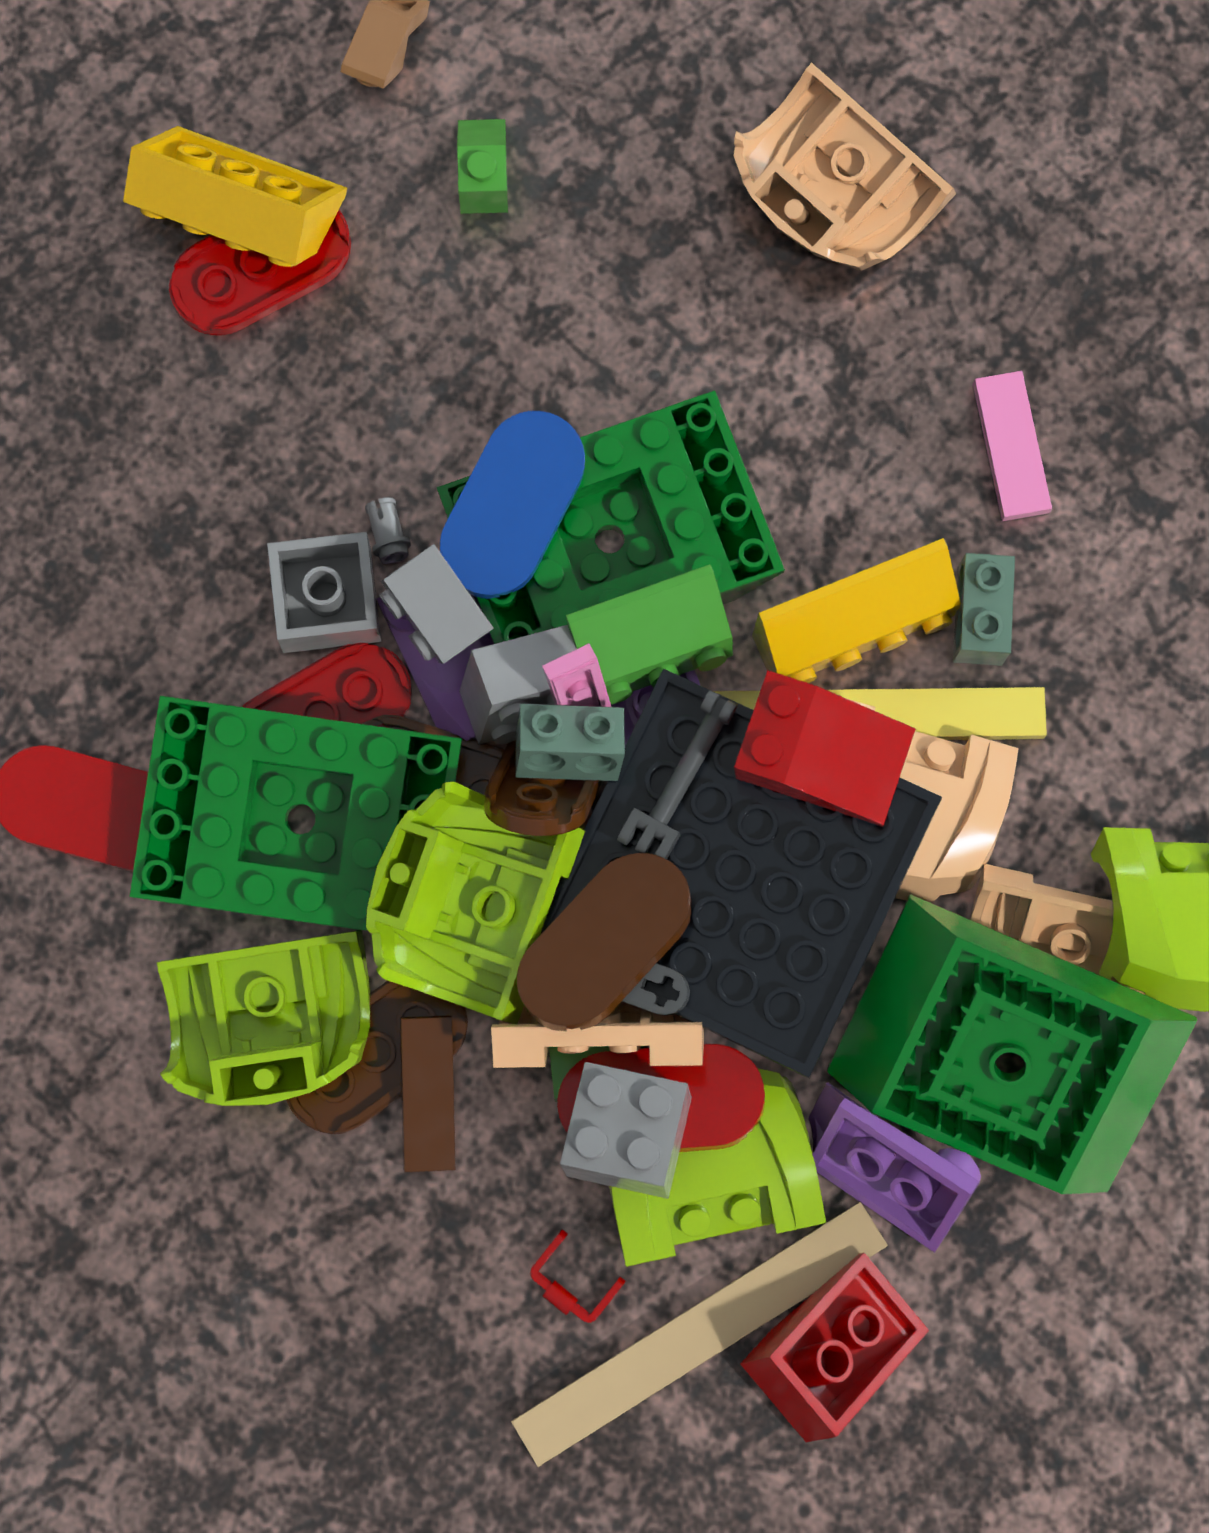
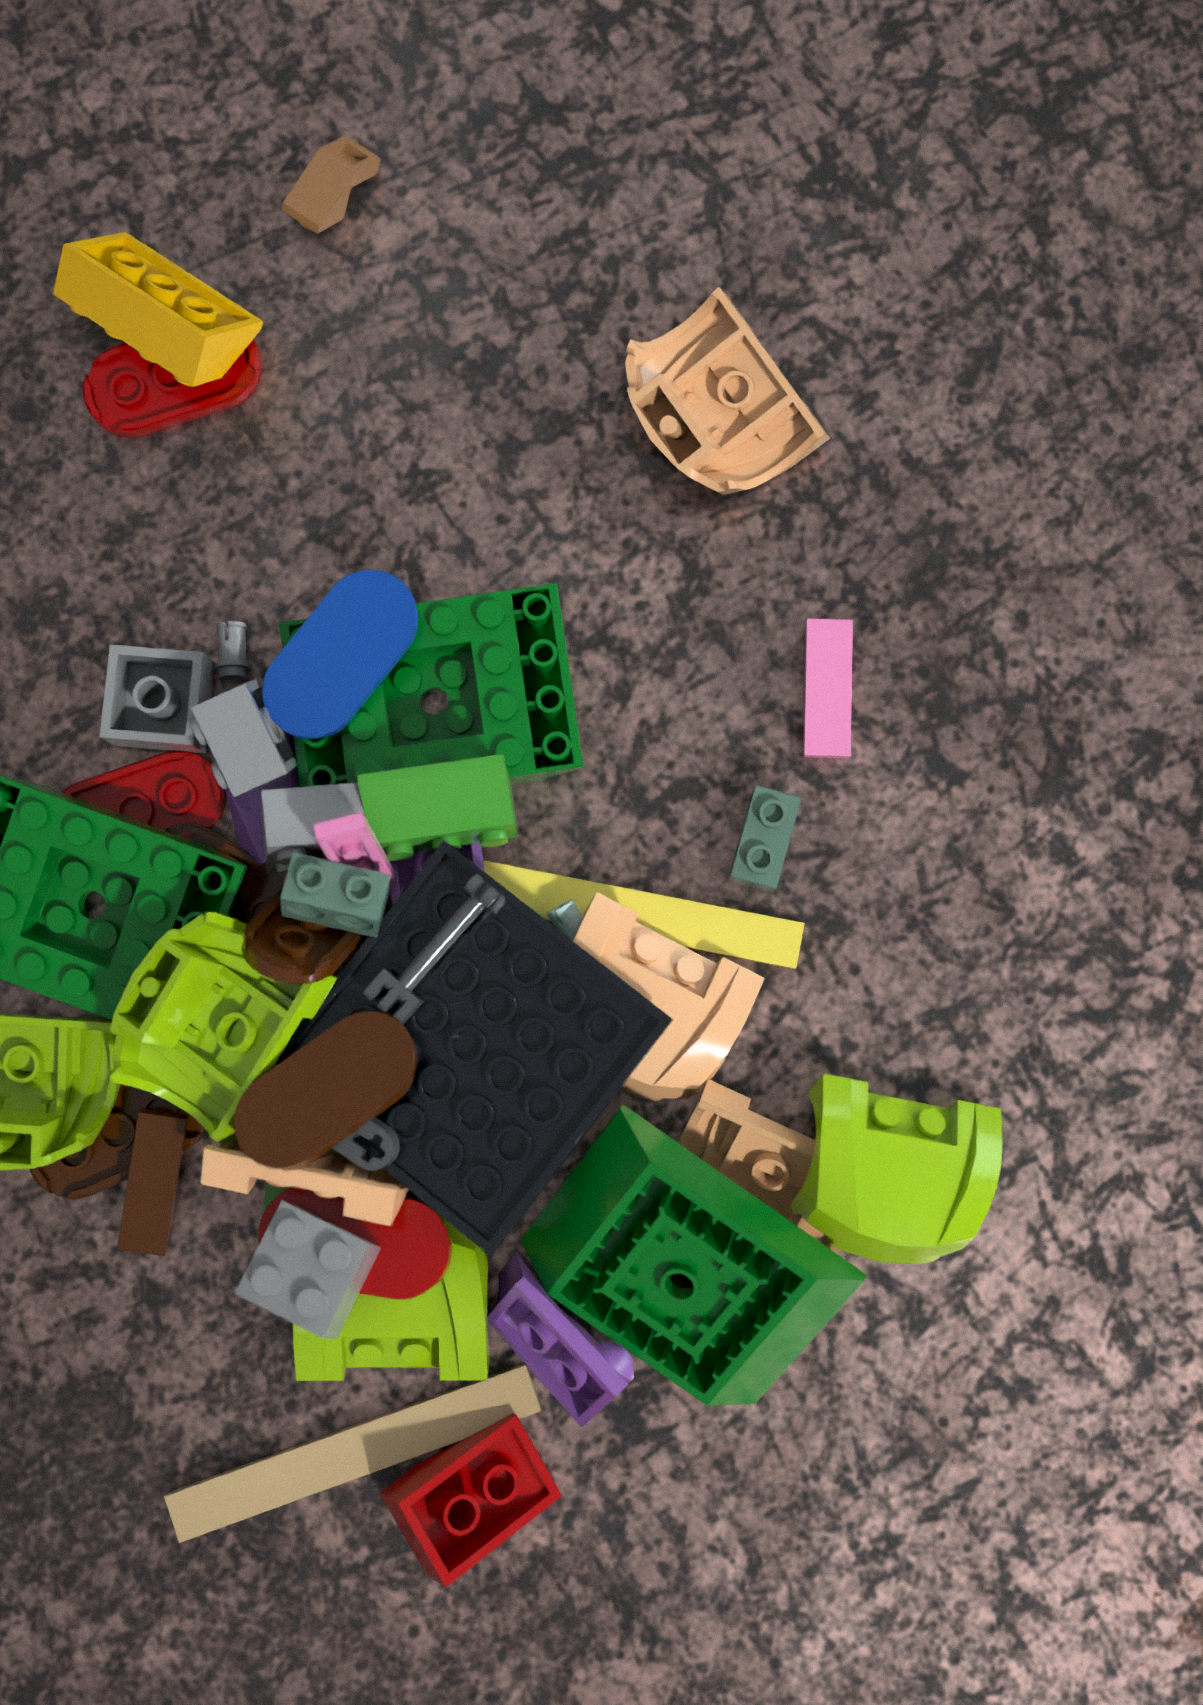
camera: 20 degrees right, 5 degrees up
bright green slope [457,119,508,214] -> none
red piece [530,1229,626,1323] -> none
red slope [734,670,916,827] -> none
yellow slope [752,538,961,683] -> none

